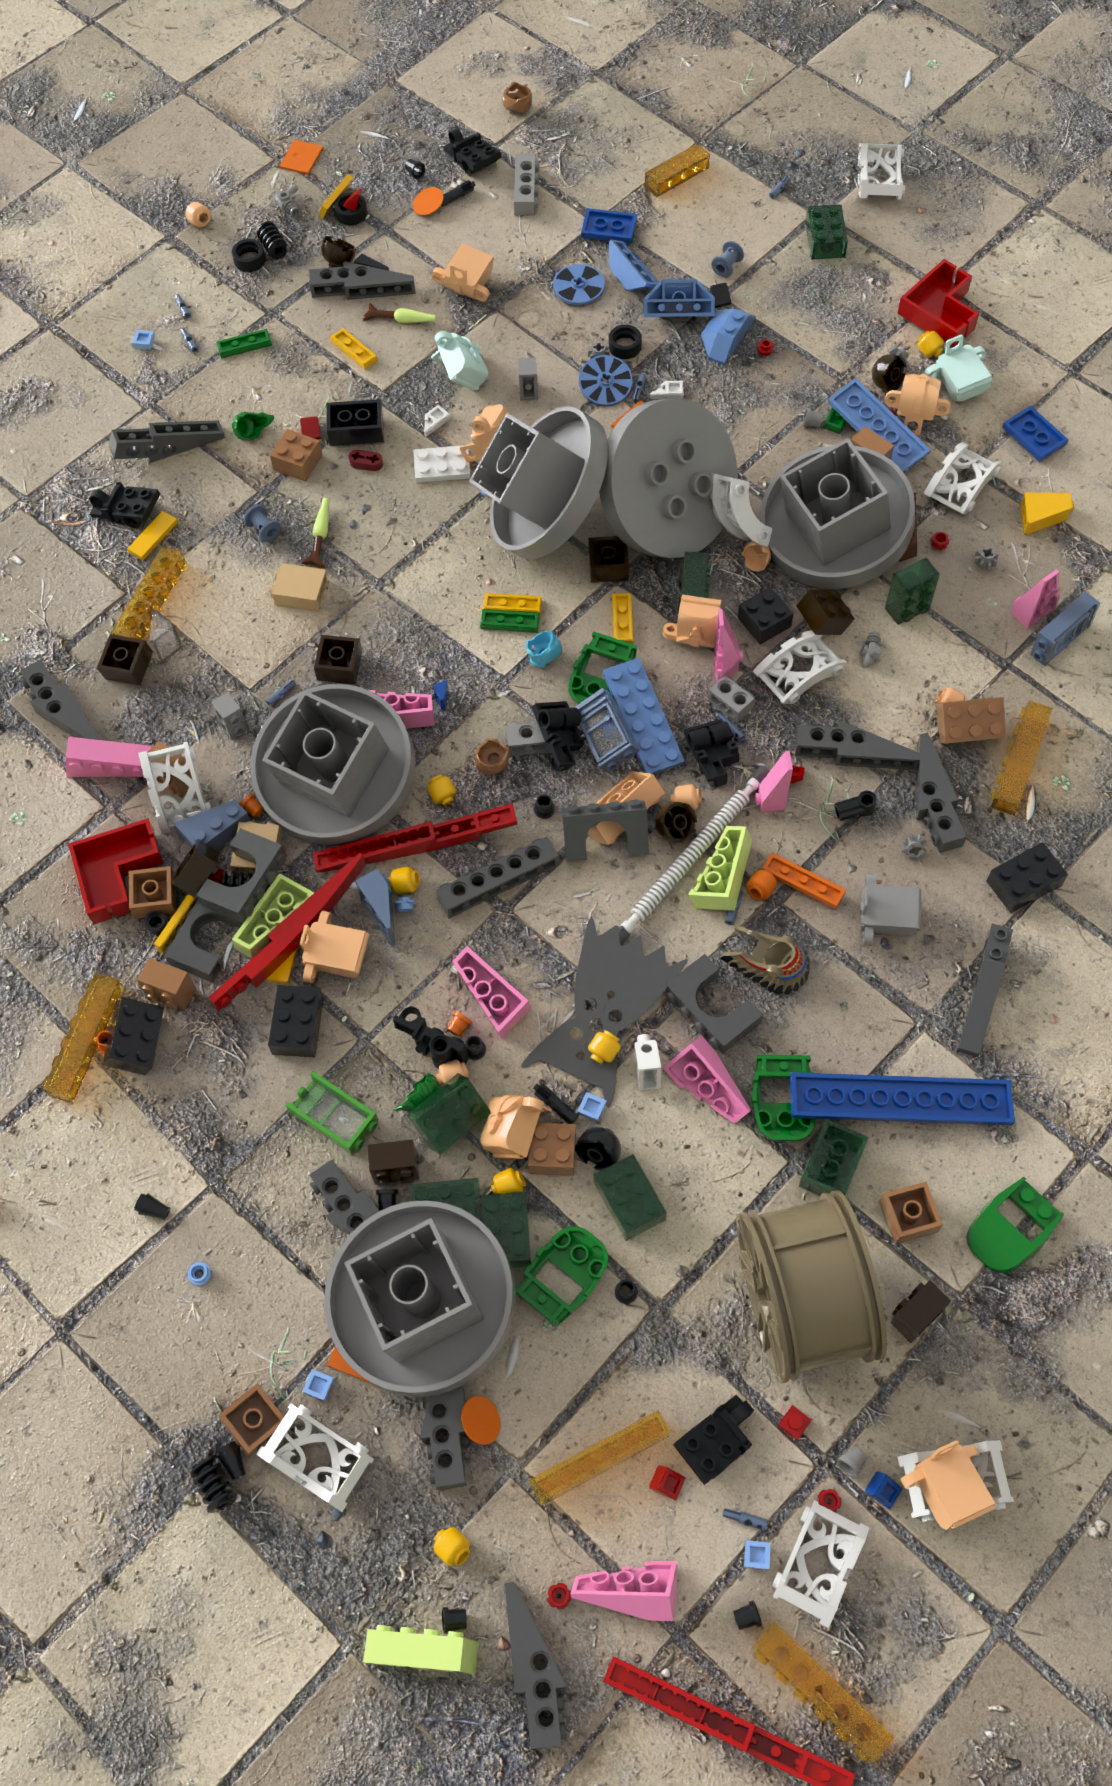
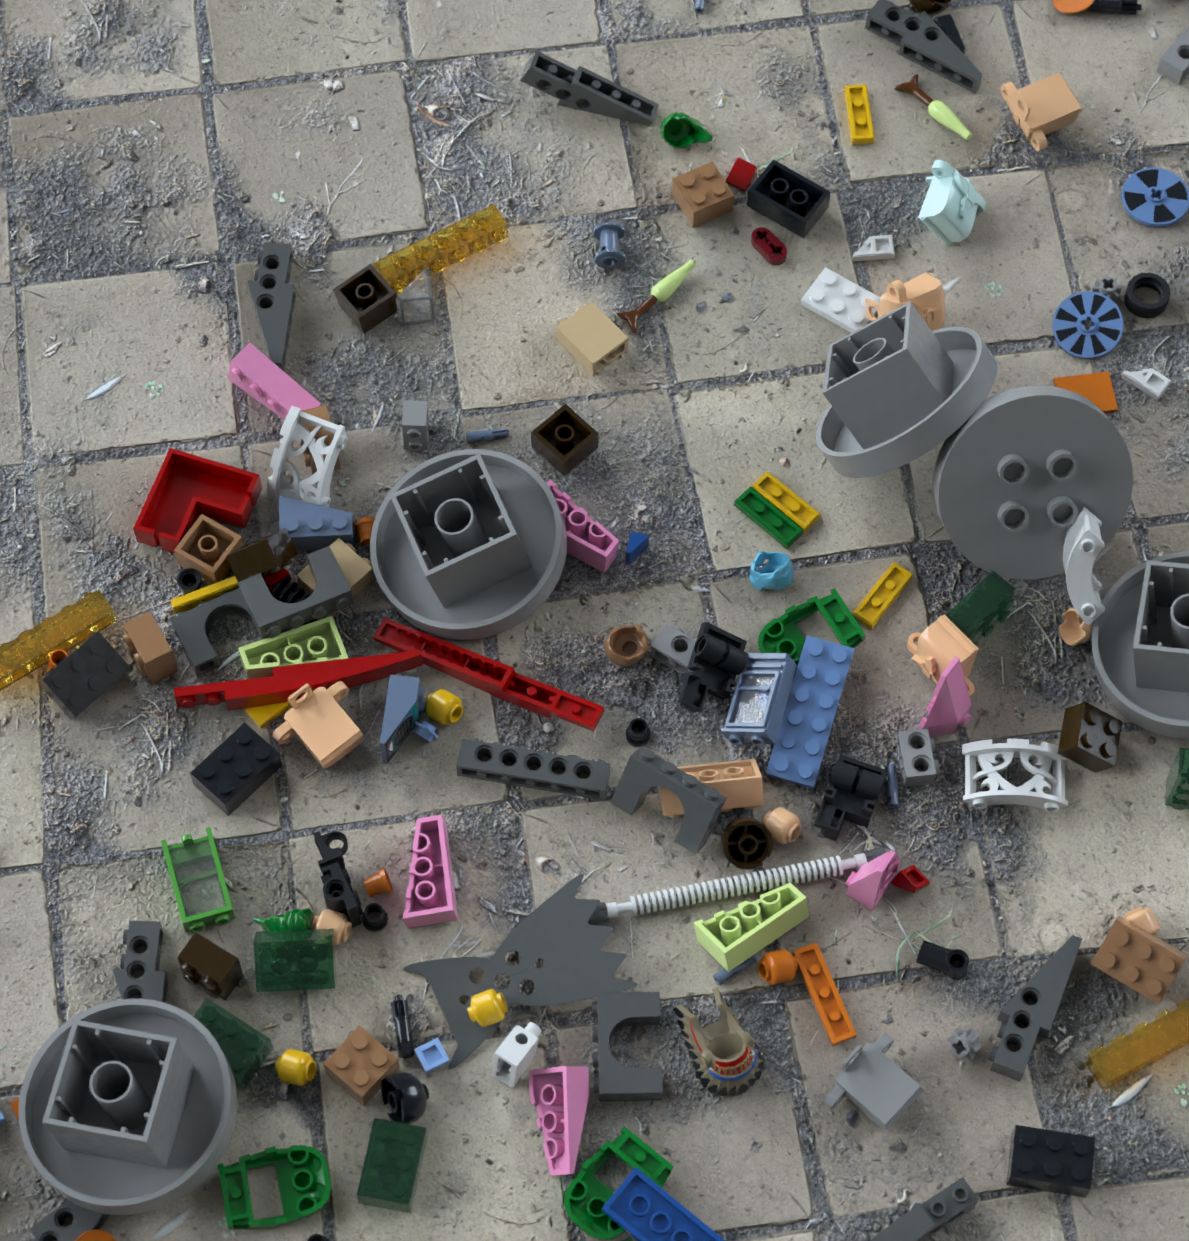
camera: 35 degrees right, 0 degrees up
black plate [89,482,160,528] -> none
yellow tile [127,511,178,561] -> none
green tile [216,329,272,359] -> none
black piece [376,1189,399,1211] -> none
yellow head [427,774,457,806] -> none
light nougat piece [480,1095,552,1159] -> none
clear green brick [480,1192,531,1268] -> none
light grey brick [518,358,538,401] -> none
dark brown brick [588,536,629,583] -> none
sand blue pin [632,373,646,402] -> none
black brick [738,587,794,644] -> none
dark grey brick [795,720,920,770] -> none
light grey piece [860,632,881,667] -> none

